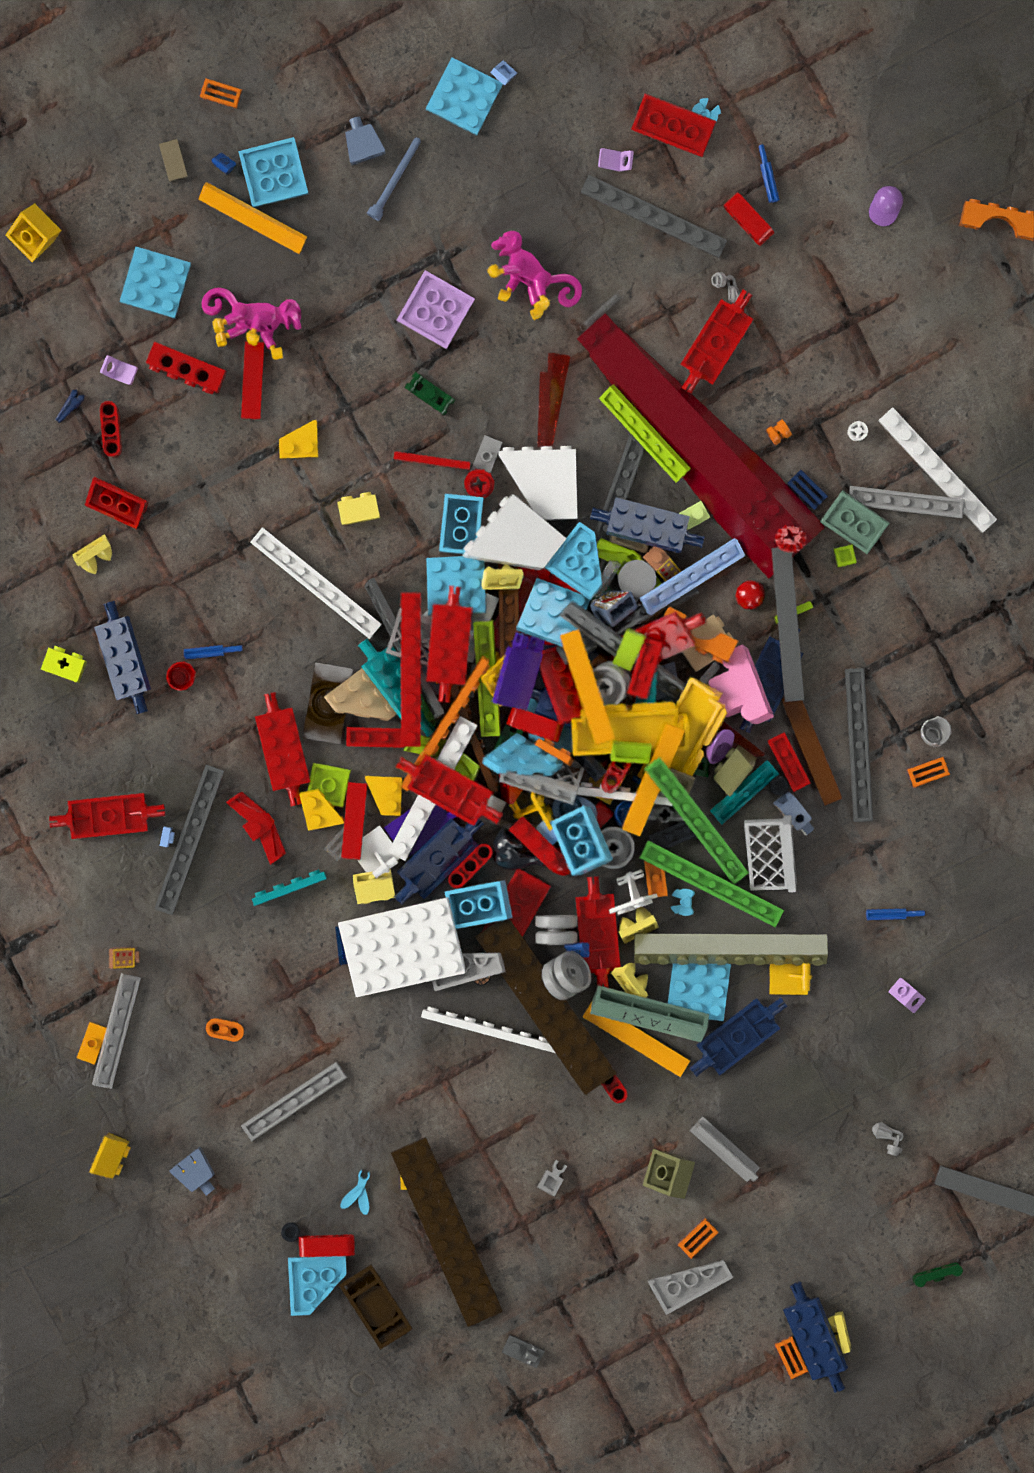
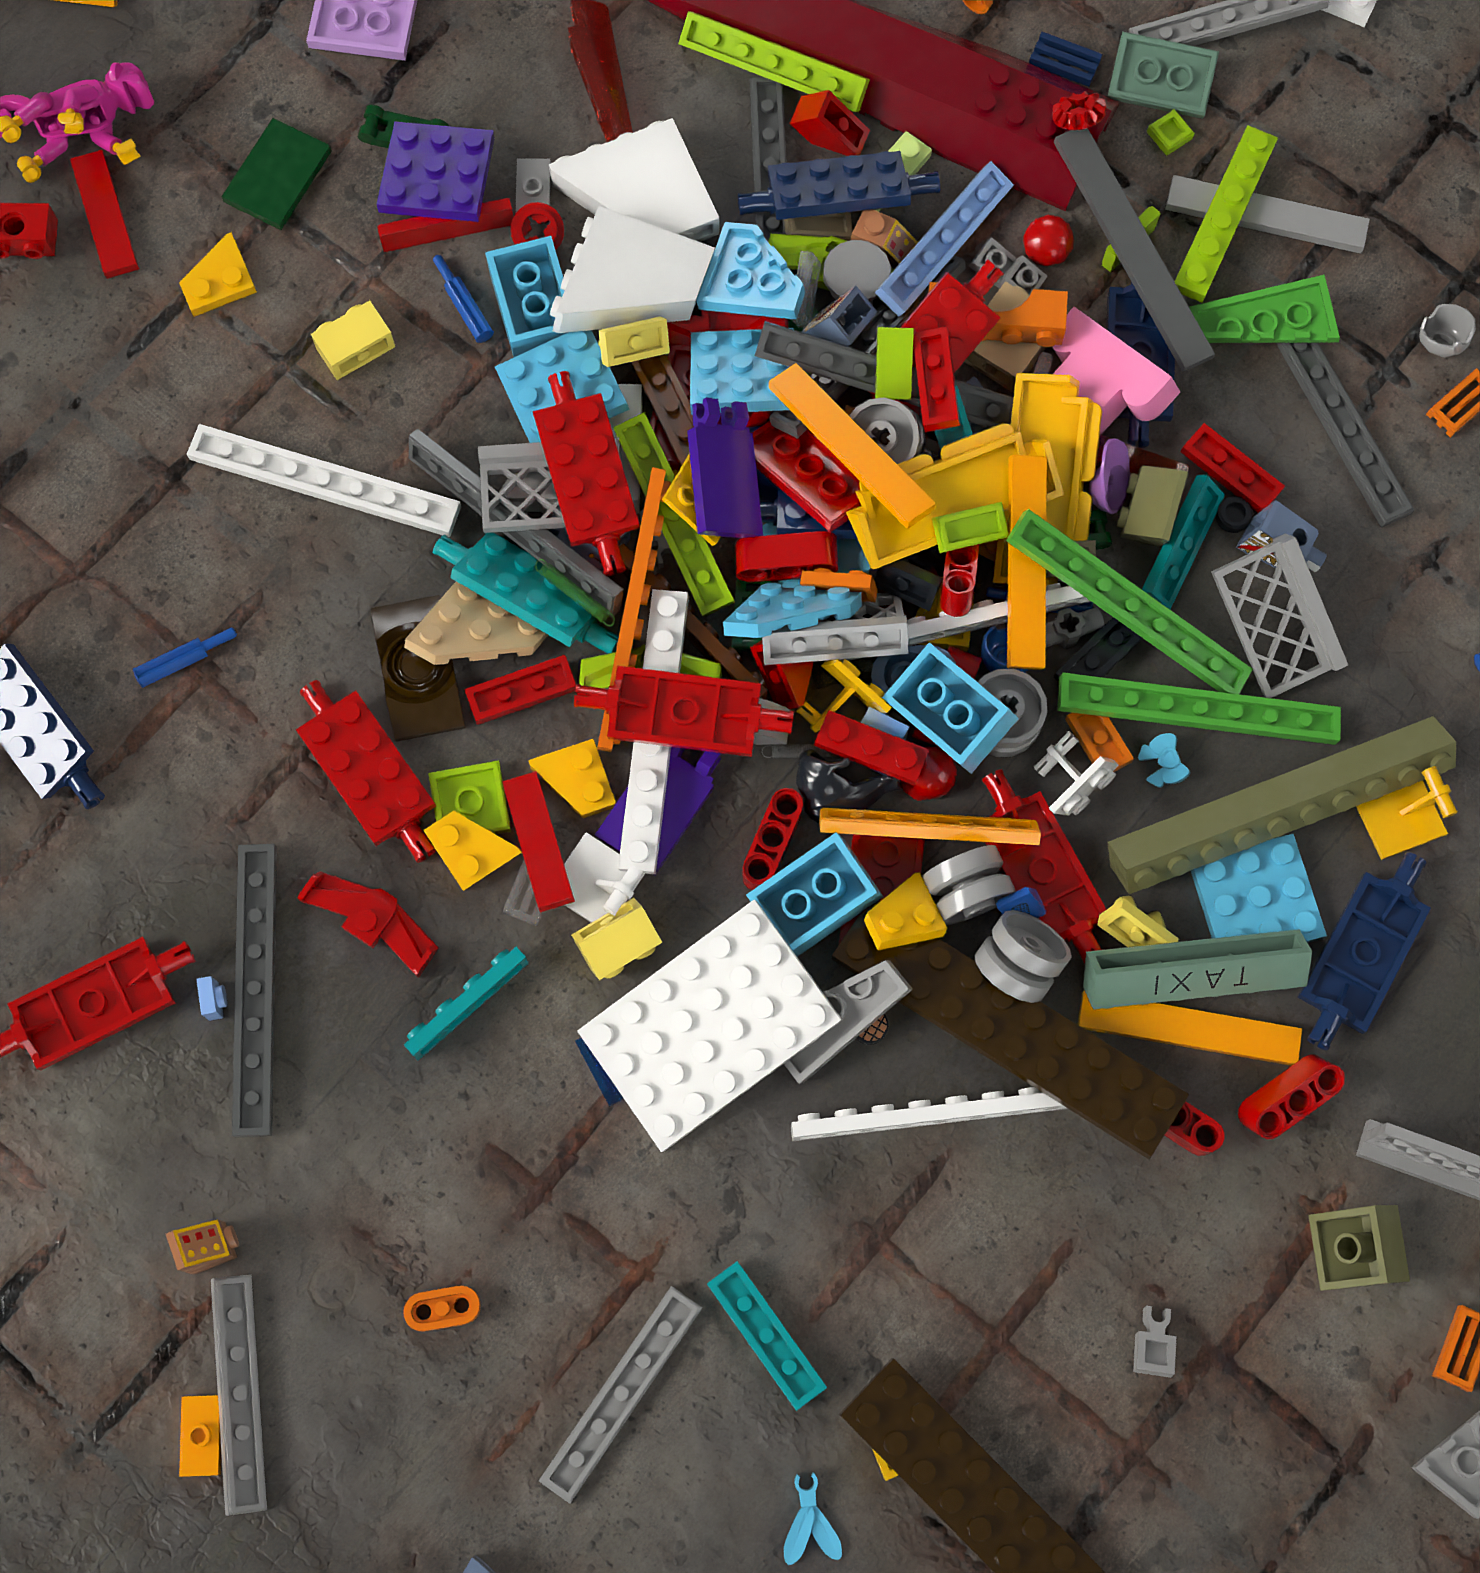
camera: 20 degrees left, 15 degrees down
red hair [166,661,196,691] -> none
dark blue plate [394,818,484,905] -> none
red plate [401,592,421,747] -> none
light yellow tile [619,907,659,944] -> none
reddish brown tile [781,698,842,806] -> none
none -> dark green tile [221,118,332,230]
none -> dark purple plate [376,121,495,222]
none -> blue axle [433,255,494,343]
none -> teal plate [707,1261,827,1411]
none -> red slope [790,90,870,156]
none -> light orange tile [819,808,1041,845]
none -> yellow wing [864,873,947,950]
none -> light grey slope [969,237,1047,296]
none -> light grey tile [1165,175,1370,254]
none -> lime plate [1174,125,1278,303]
none -> bright green wing [1189,275,1340,343]
none -> red beam [1238,1054,1345,1139]

